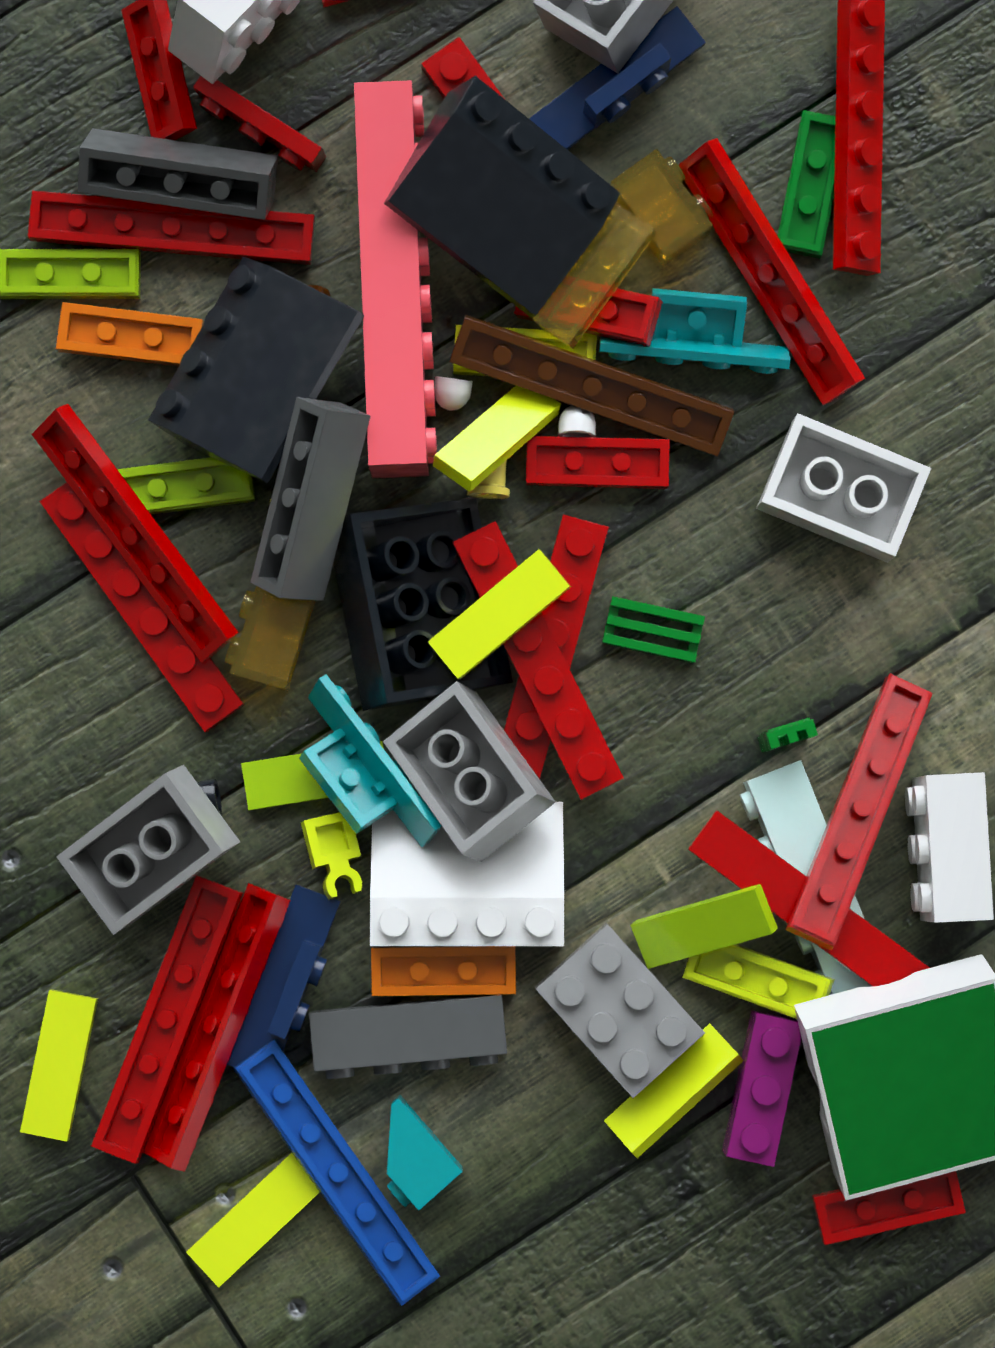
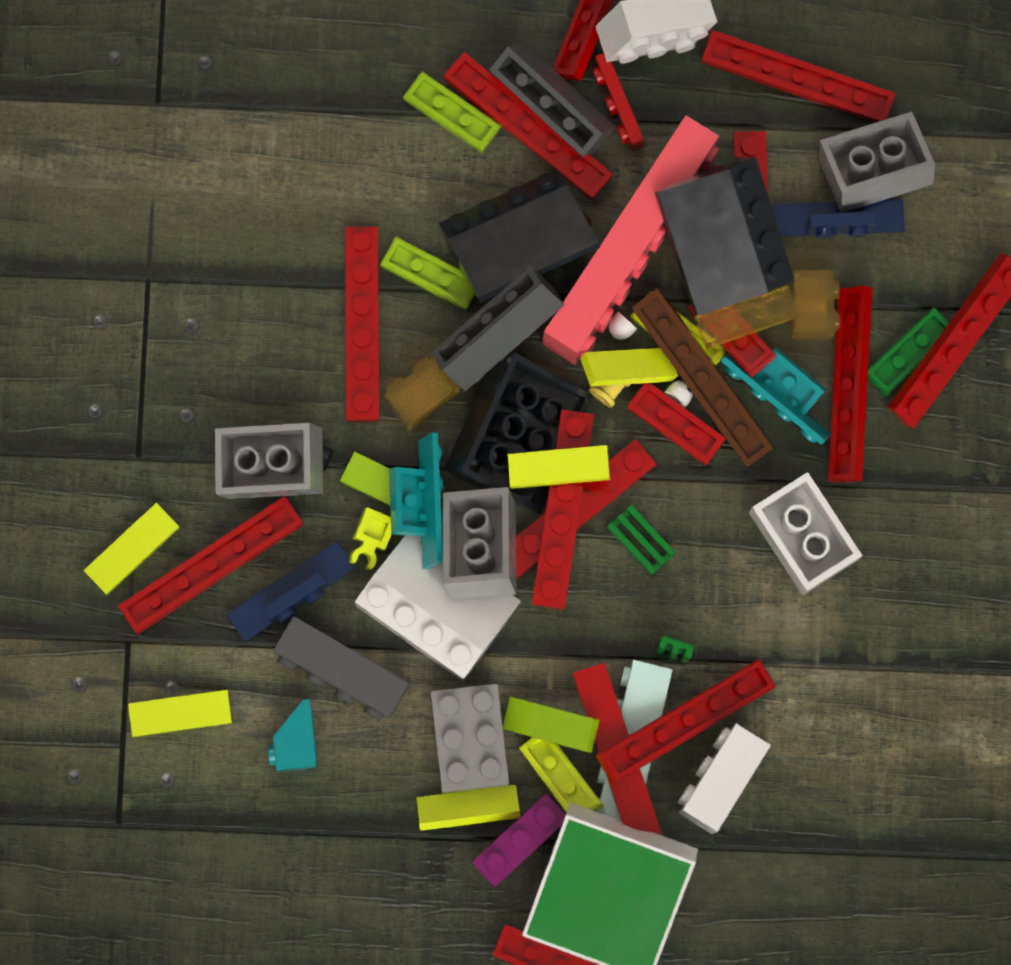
camera: 30 degrees right, 5 degrees down
red plate [31,404,239,663] -> none
orange plate [56,302,204,366] -> none
red plate [143,883,291,1172] -> none
blue tile [233,1040,440,1306] -> none
orange plate [371,946,516,996] -> none

